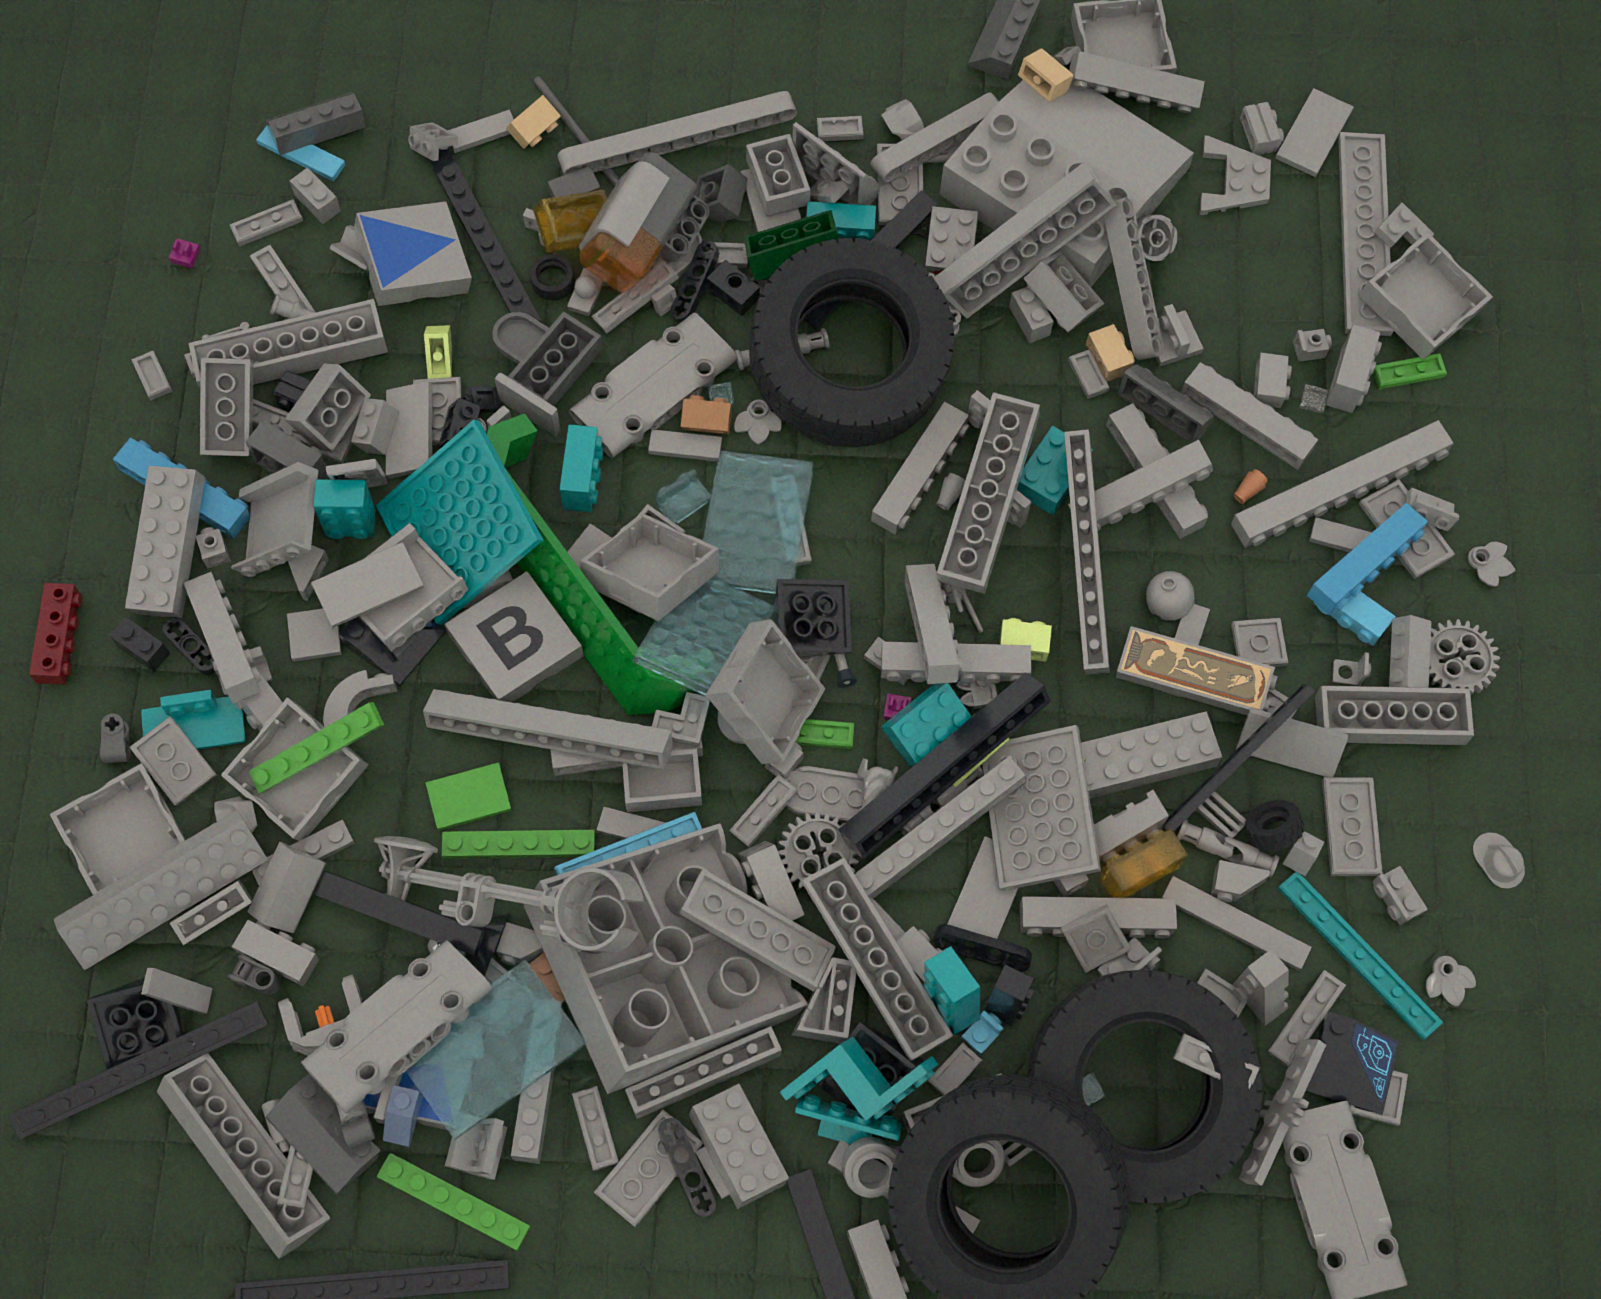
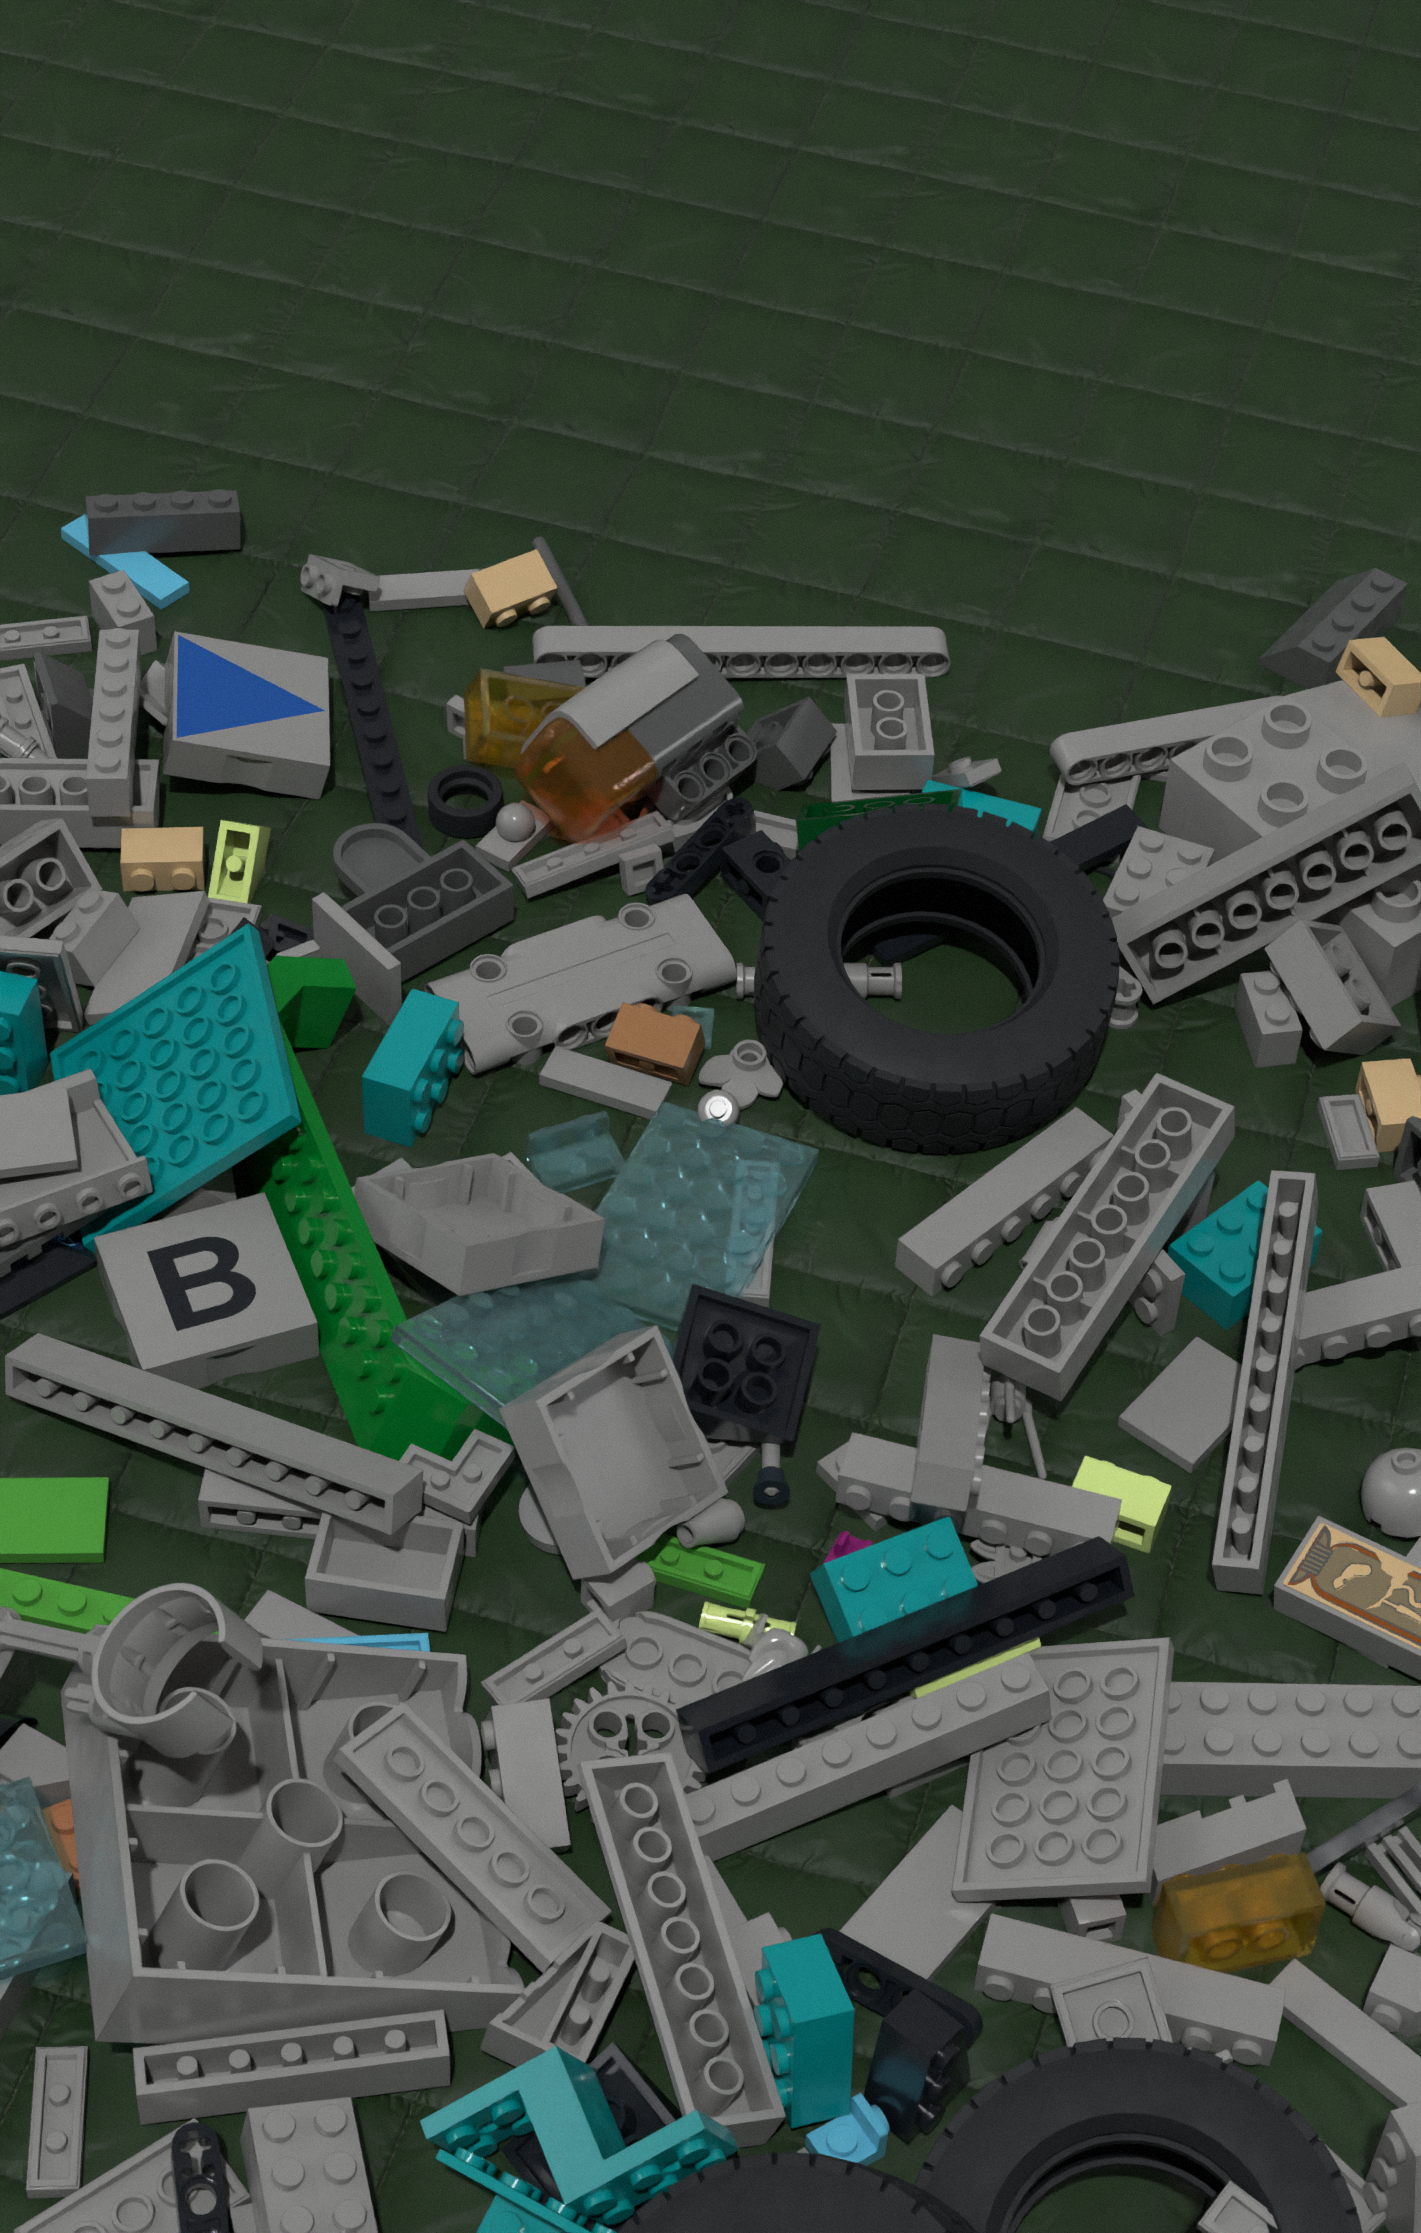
camera: 15 degrees right, 20 degrees down
light grey slope [793,122,879,205] -> none
light grey plate [817,116,863,141] -> none
light grey slope [881,99,924,140] -> none
none -> dark grey slope [33,652,94,759]
none -> light grey brick [86,628,142,817]
none -> tan brick [120,827,205,892]
none -> light grey cone [676,1498,745,1548]
none -> light grey piece [697,1090,740,1133]
none -> yellowish green pin [699,1601,797,1645]
none -> light grey tile [1117,1337,1242,1474]

